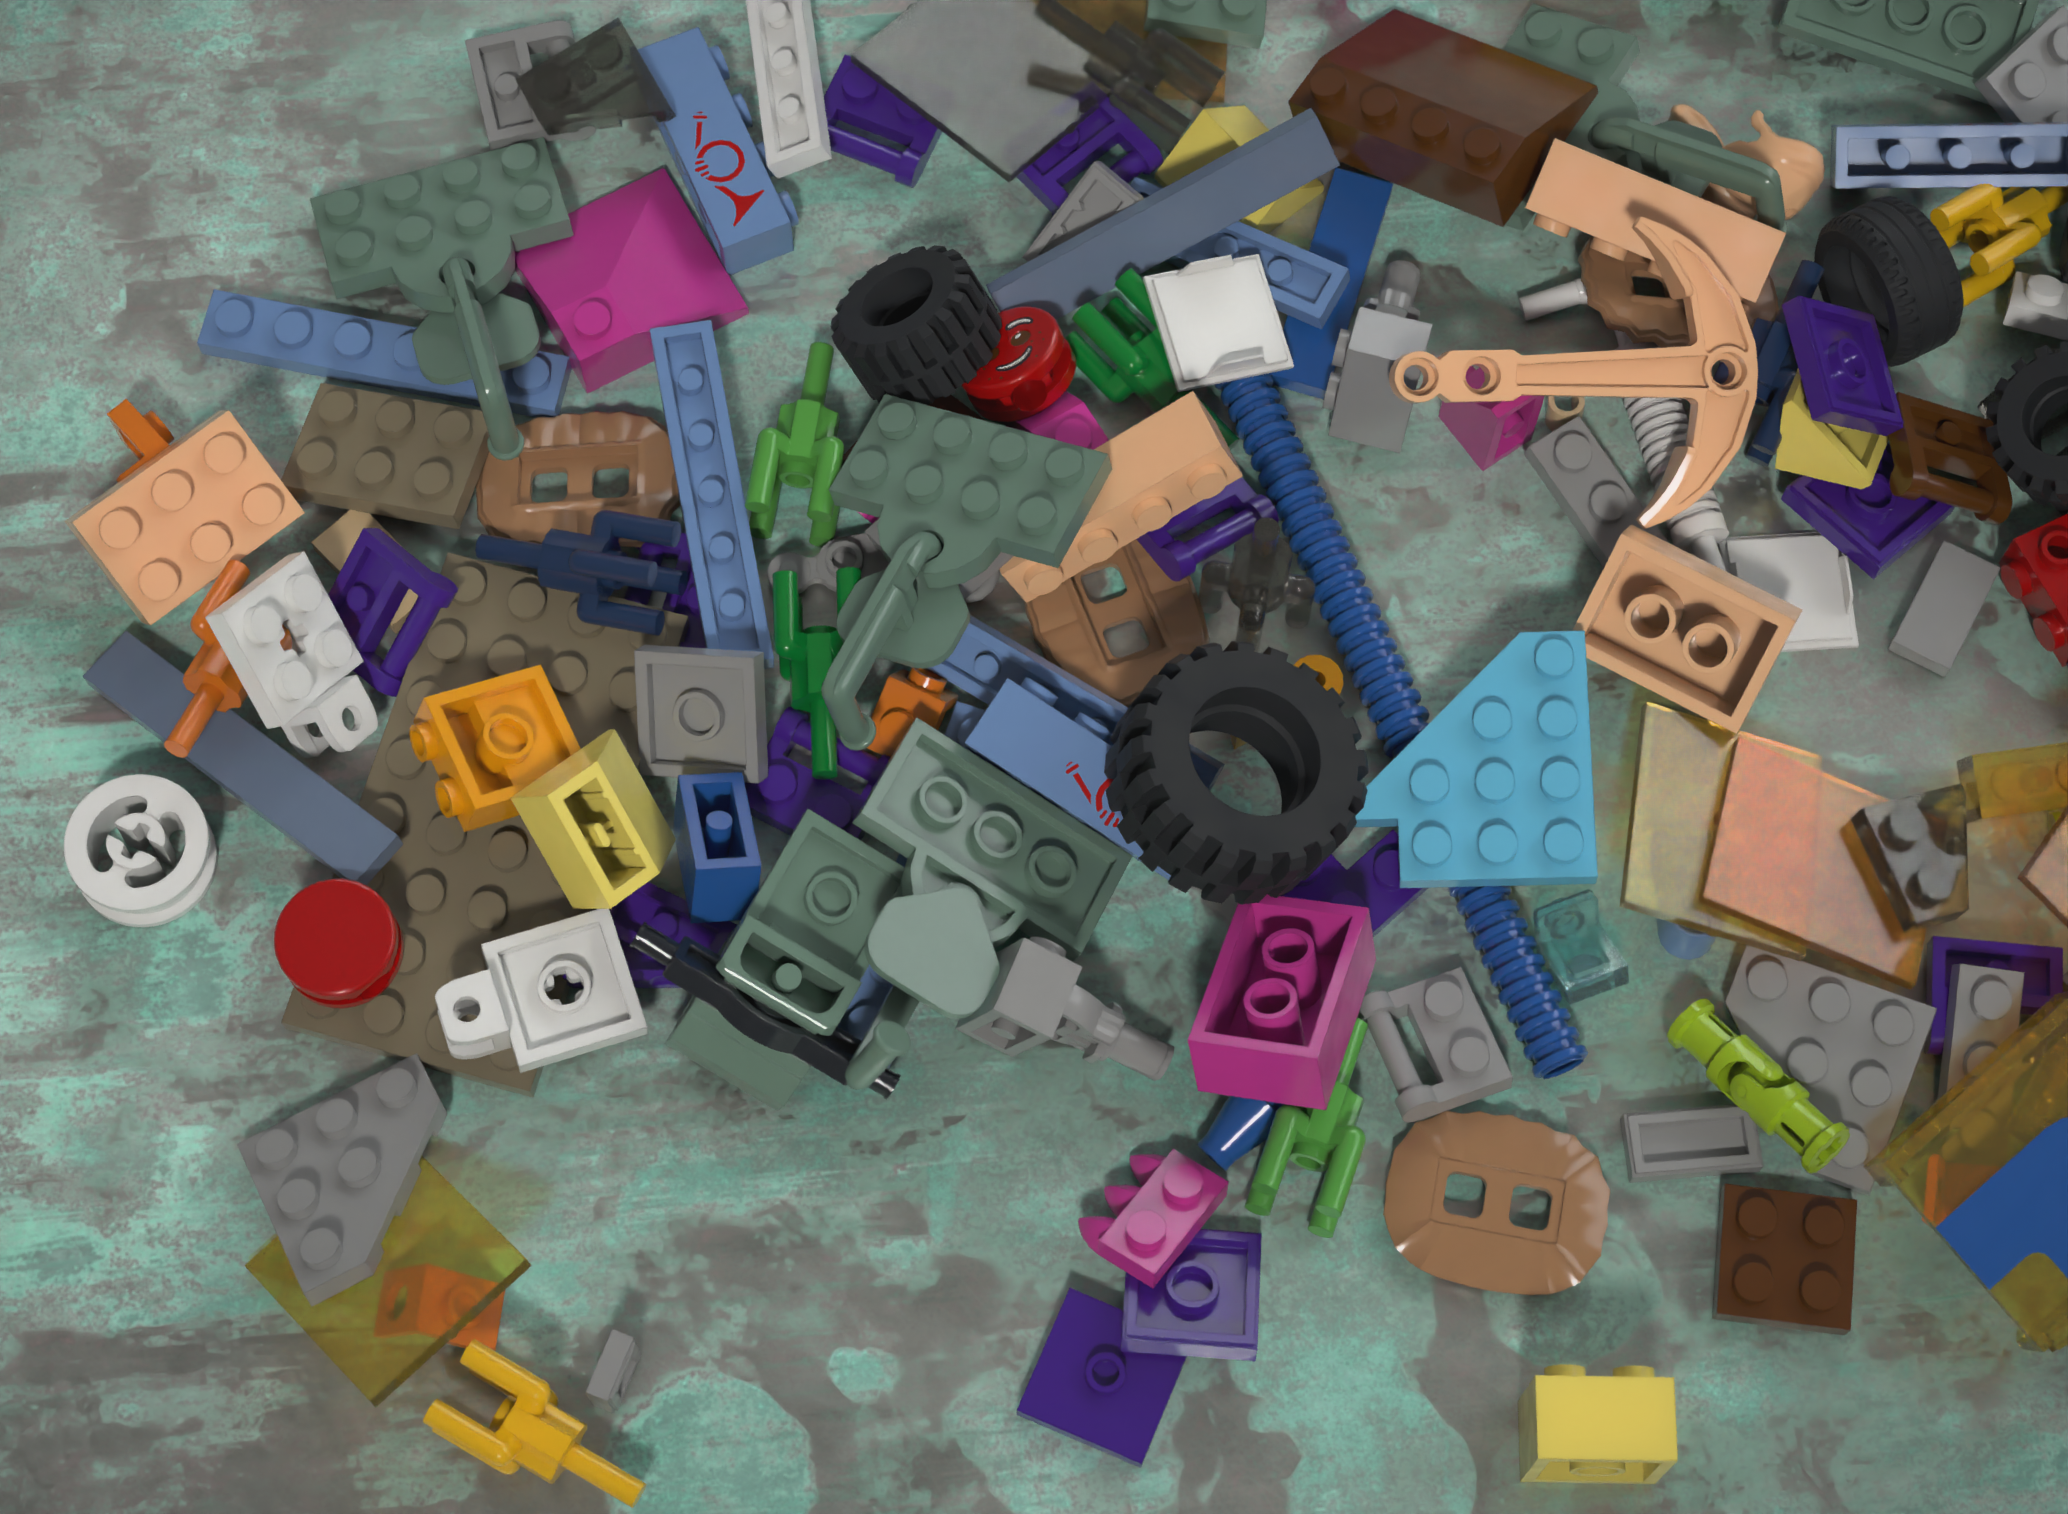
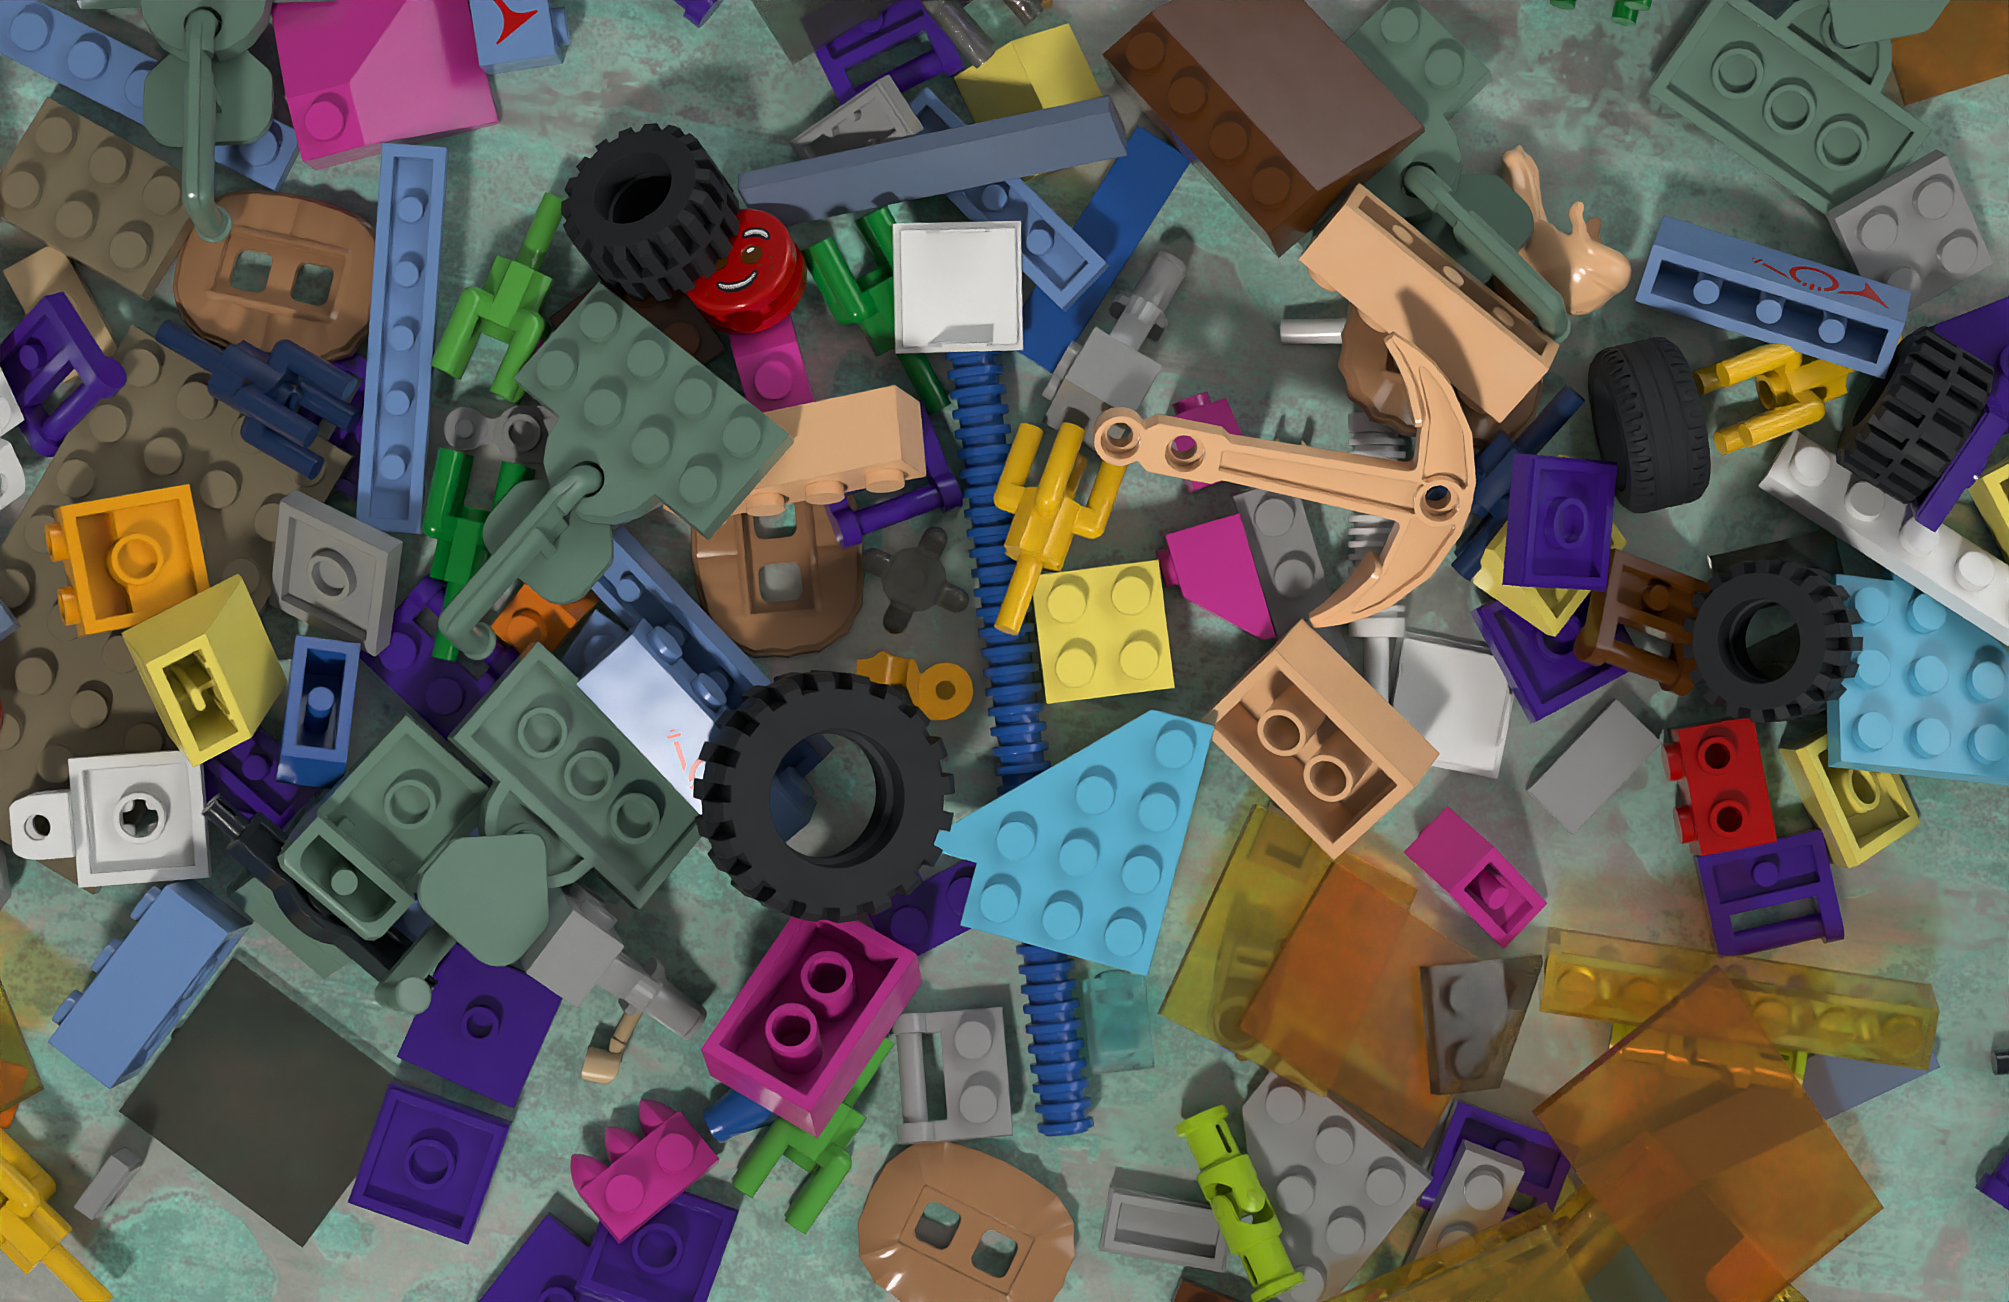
camera: 15 degrees right, 20 degrees up
none -> medium blue brick [48,879,253,1089]
none -> clear smoke piece [119,957,405,1248]
none -> dark purple plate [348,1080,513,1245]
none -> dark purple plate [397,942,563,1108]
none -> tan hand [581,1012,643,1084]
none -> yellow plant [993,422,1128,635]
none -> light yellow brick [1032,560,1175,704]
none -> dark pink slope [1155,513,1276,640]
none -> dark pink slope [1404,806,1547,949]

